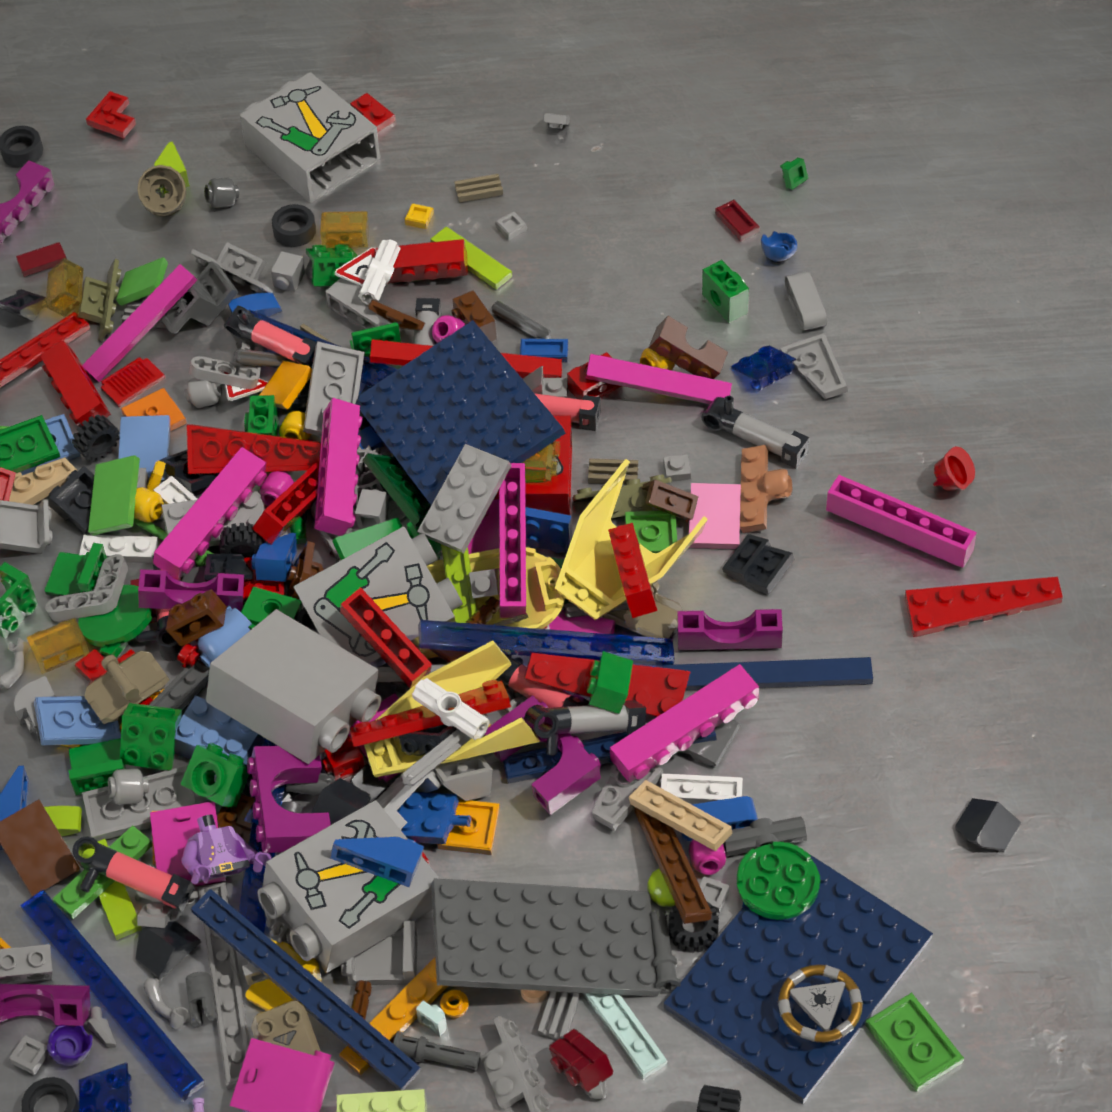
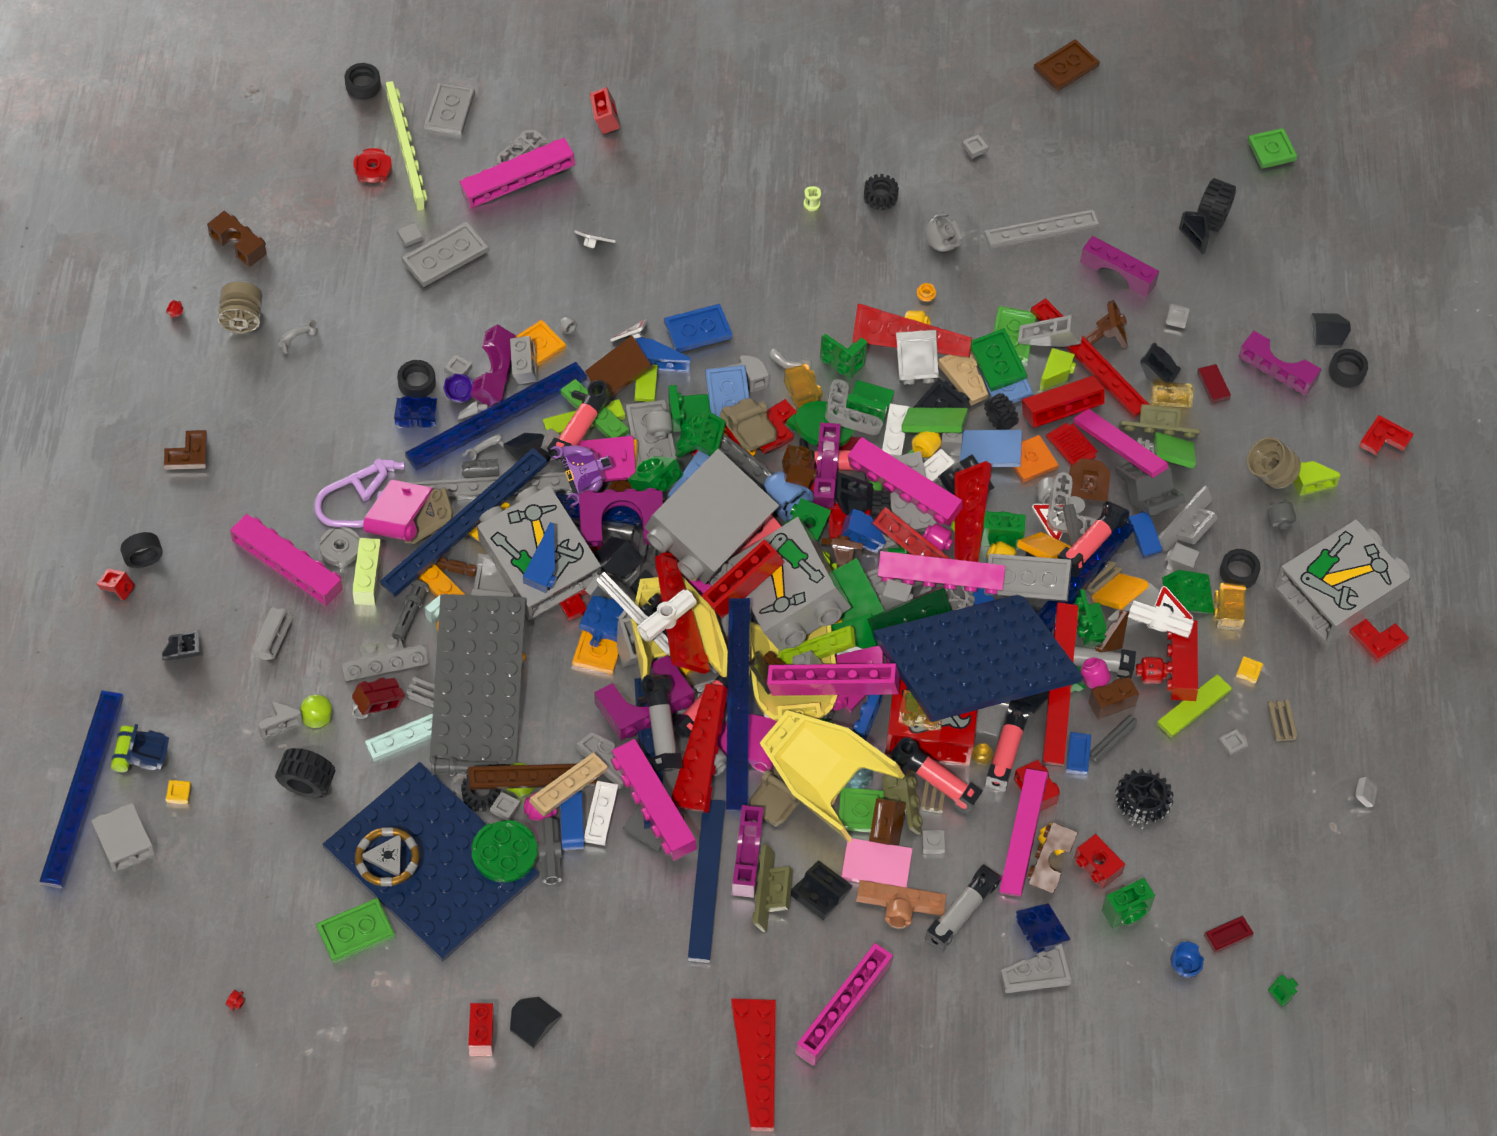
camera: 90 degrees right, 5 degrees up
yellow tile [146,460,166,491] -> none
red plate [177,643,200,668] -> none
light grey plate [417,444,512,553] -> none
light grey slope [523,366,568,398] -> none
green brick [587,651,633,714] -> none
red brick [608,522,658,618] -> none
light grey beam [785,271,827,331] -> none
red piece [933,446,975,491] -> none
none -> red brick [468,1003,494,1056]
none -> olive bracket [753,844,793,932]
none -> piece [891,737,983,815]
none -> lime slope [1039,348,1076,391]
none -> reddish brown piece [1069,458,1111,502]
none -> red brick [1074,834,1126,889]
none -> light orange tile [1091,573,1149,610]
none -> black gear [1115,769,1174,826]
none -> red head [1136,657,1167,684]

